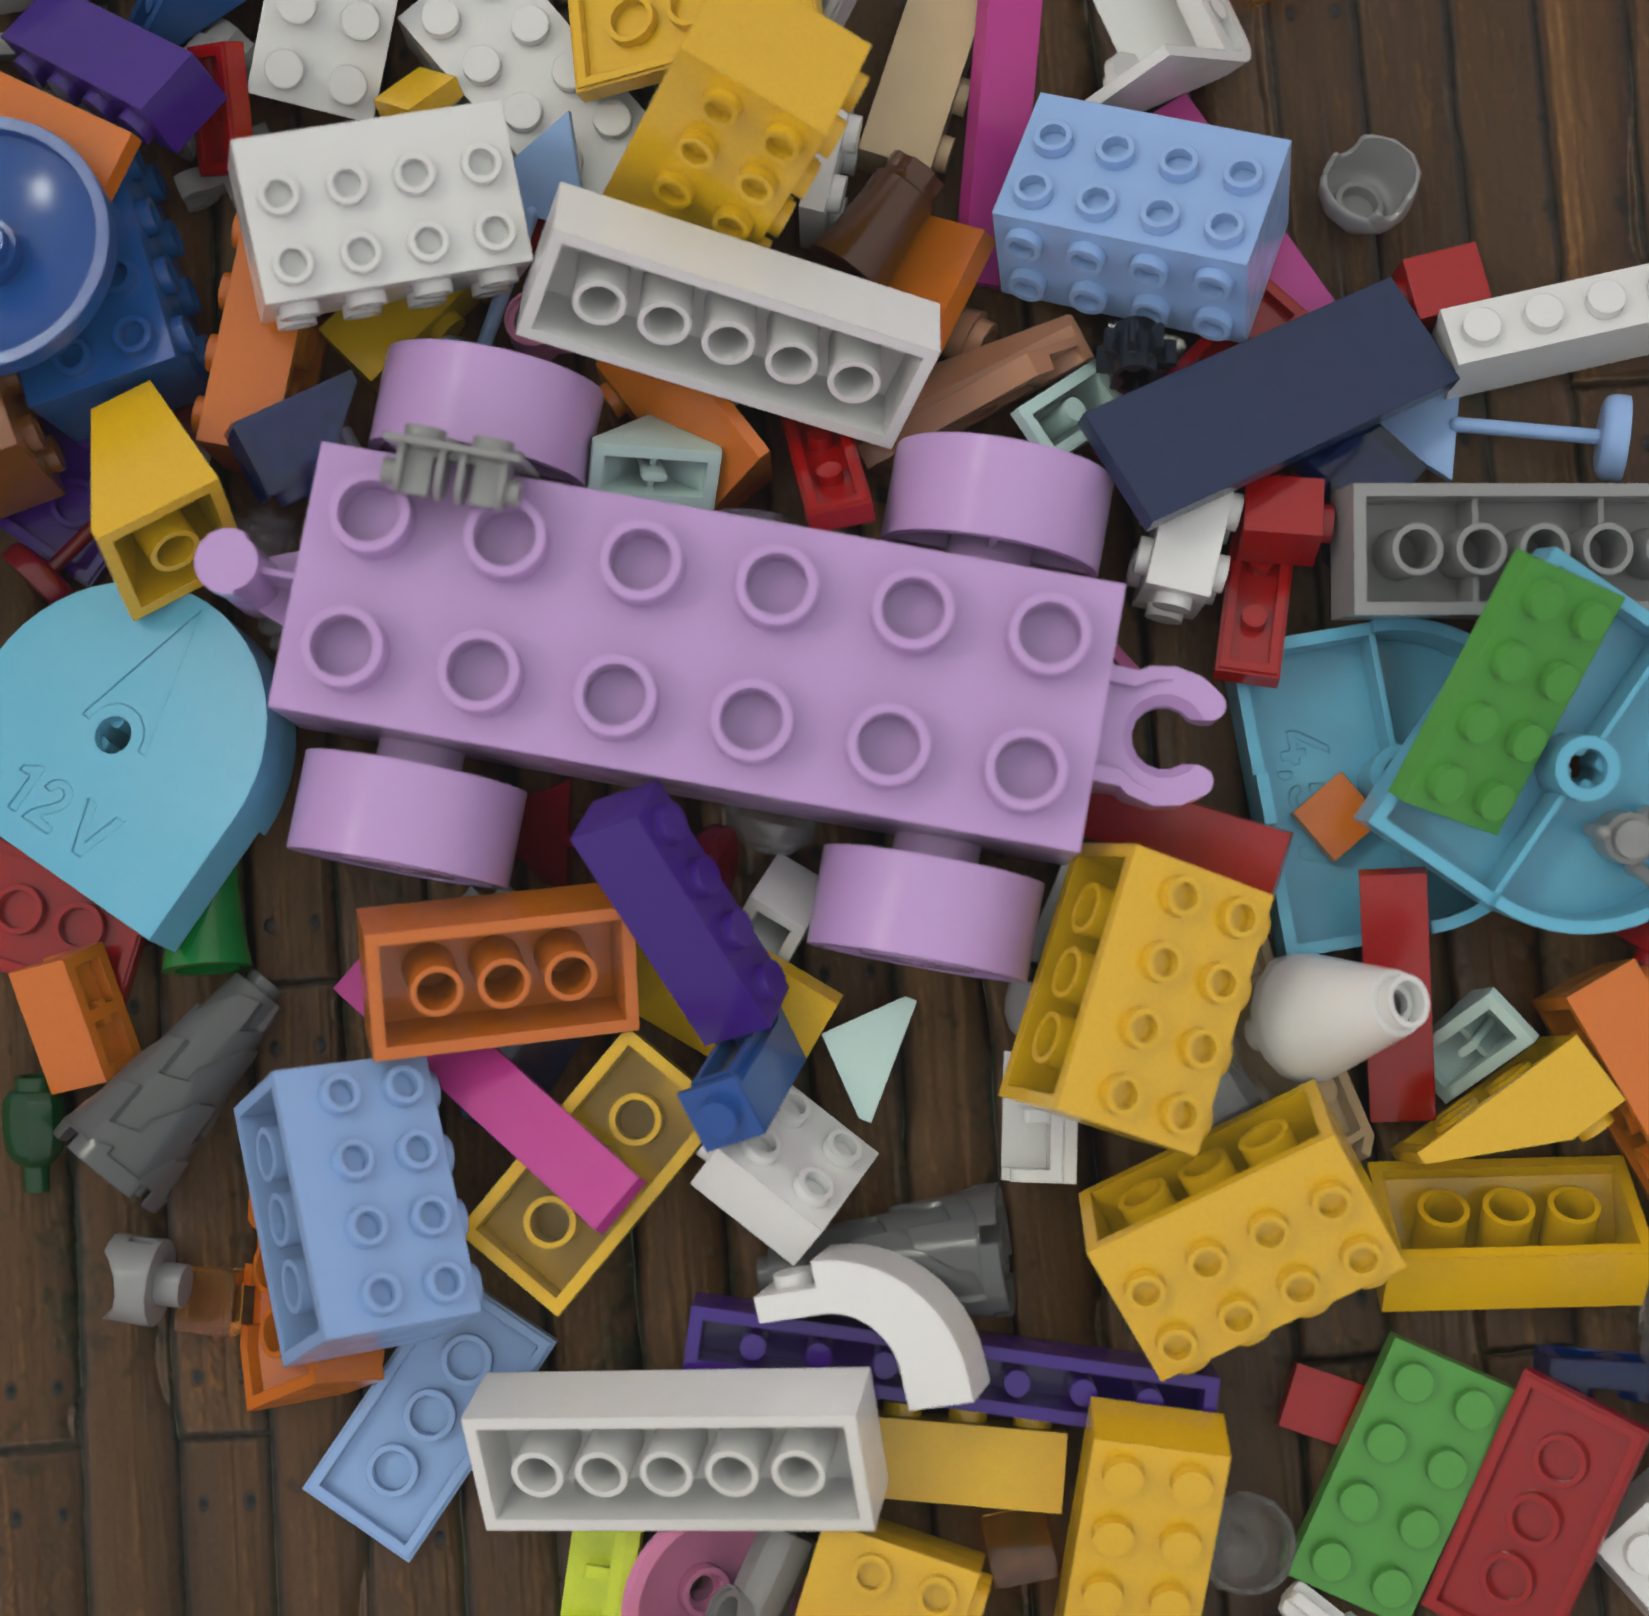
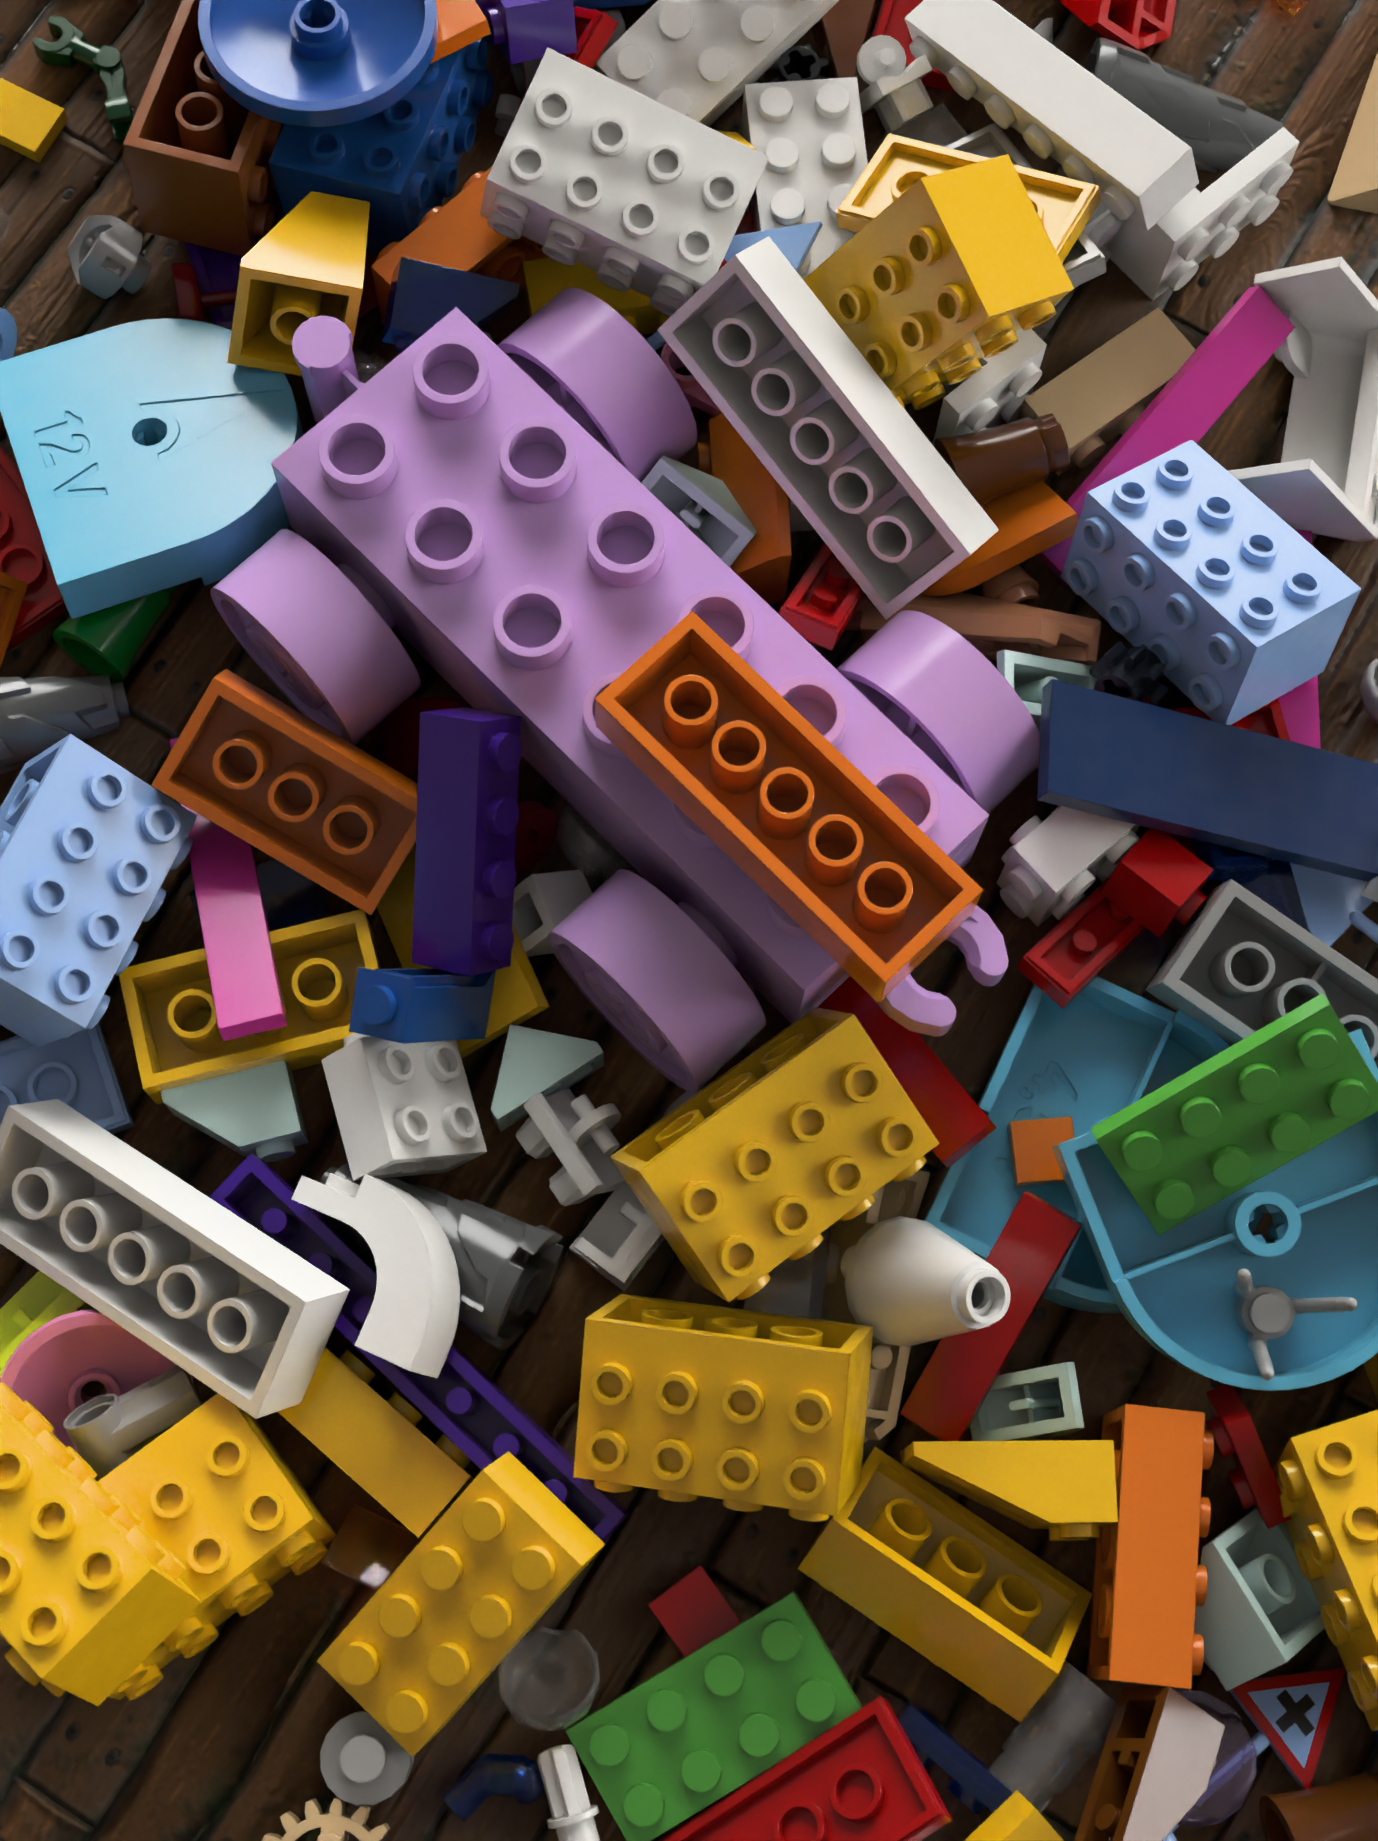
camera: 30 degrees right, 10 degrees down
light grey hinge [380,423,540,513] -> none
none -> light aqua slope [161,1060,309,1162]
none -> white hips [516,1089,626,1206]
none -> orange brick [595,611,983,1003]

